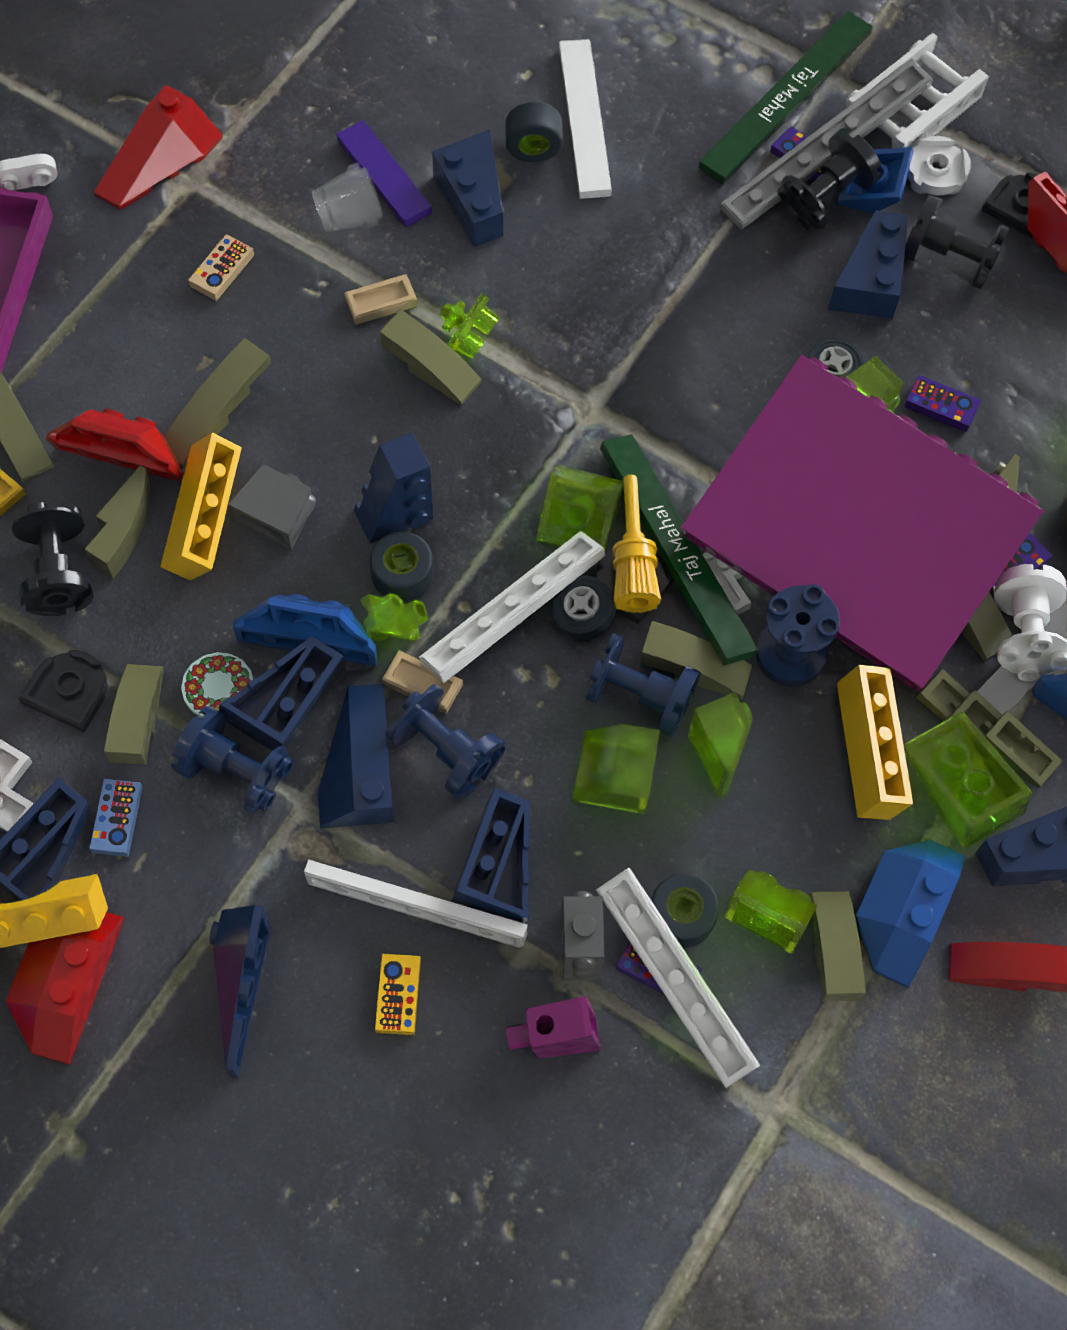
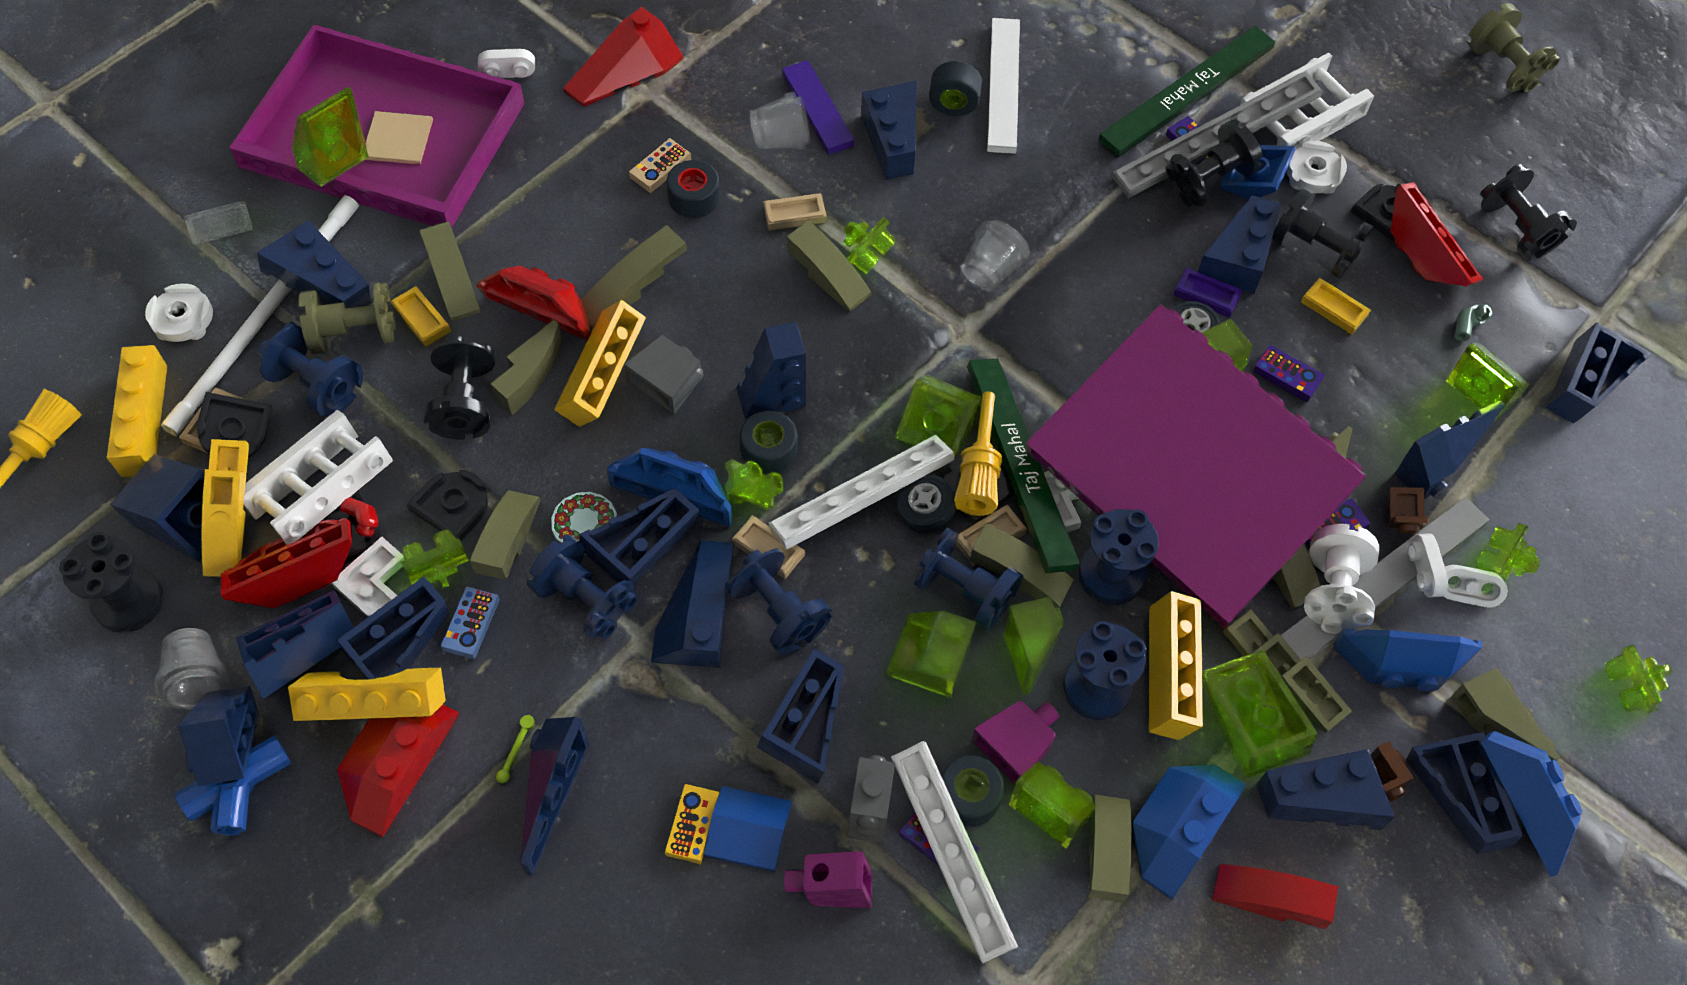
camera: 10 degrees right, 5 degrees down
white tile [304,859,527,948] -> none
none -> clear neon green hips [401,529,469,588]
none -> lime hinge [496,715,535,784]
none -> black wheel [666,160,721,218]
none -> blue slope [704,786,792,872]
none -> tan tile [956,505,1027,566]
none -> clear piece [961,220,1030,291]
none -> magenta torso [972,701,1059,789]
none -> dark blue piece [1063,621,1146,720]
none -> dark purple tile [1173,267,1242,318]
none -> yellow tile [1301,278,1371,335]

